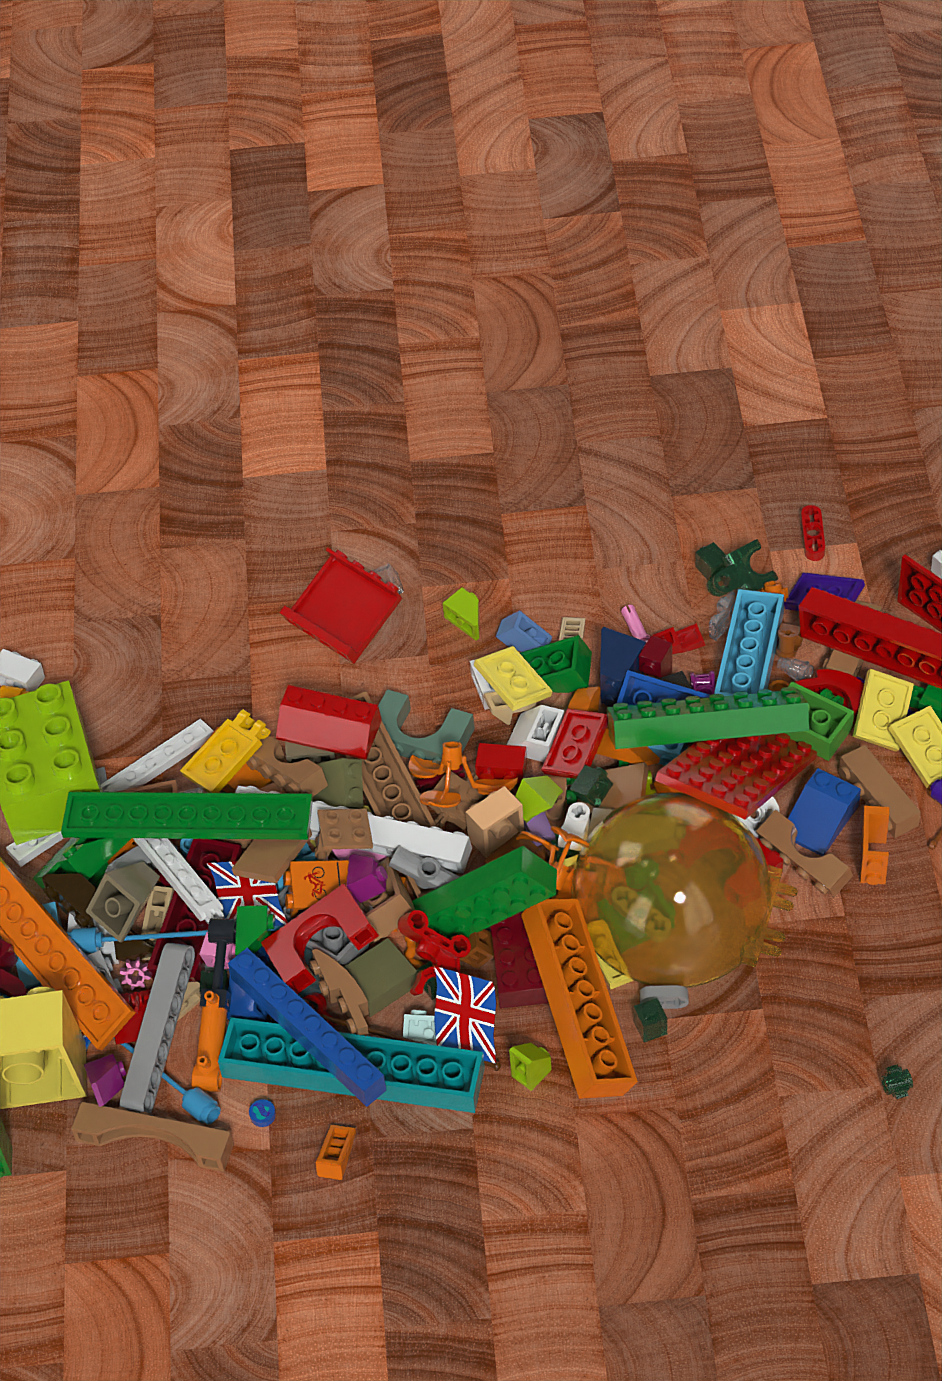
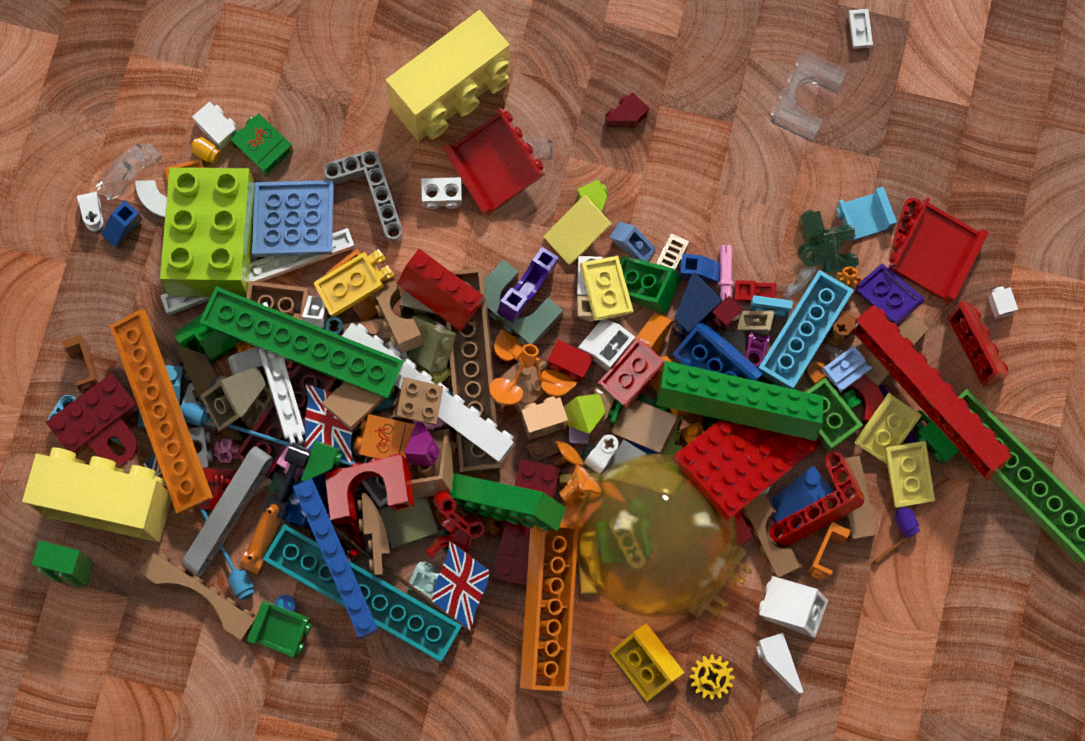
camera: 10 degrees right, 25 degrees up
magenta slope [84,1054,126,1107] -> none
orange slope [316,1124,356,1180] -> none
light grey piece [389,846,459,889] -> none
lime slope [509,1043,552,1091] -> none
clear green brick [570,765,613,808] -> none
clear green brick [633,998,668,1043] -> none
light grey beam [640,985,689,1009] -> none
none -> green panel [230,113,293,177]
none -> green panel [247,600,312,659]
none -> medium blue plate [252,180,334,257]
none -> light grey beam [323,150,403,245]
none -> light yellow brick [386,10,510,142]
none -> white brick [421,177,462,209]
none -> dark purple arch [497,247,559,323]
none -> light yellow tile [543,195,612,265]
none -> dark red slope [605,92,649,128]
none -> yellow slope [609,623,684,702]
none -> blue slope [679,254,720,283]
none -> yellow gear [689,655,735,700]
none -> tan slope [737,311,774,337]
none -> medium azure plate [749,295,793,318]
none -> white slope [756,633,803,695]
none -> white slope [759,576,828,638]
none -> red beam [769,452,865,547]
none -> clear arch [770,51,848,143]
none -> light blue plate [822,346,872,393]
none -> medium azure panel [835,187,897,242]
none -> white plate [848,9,873,49]
none -> red panel [888,197,989,303]

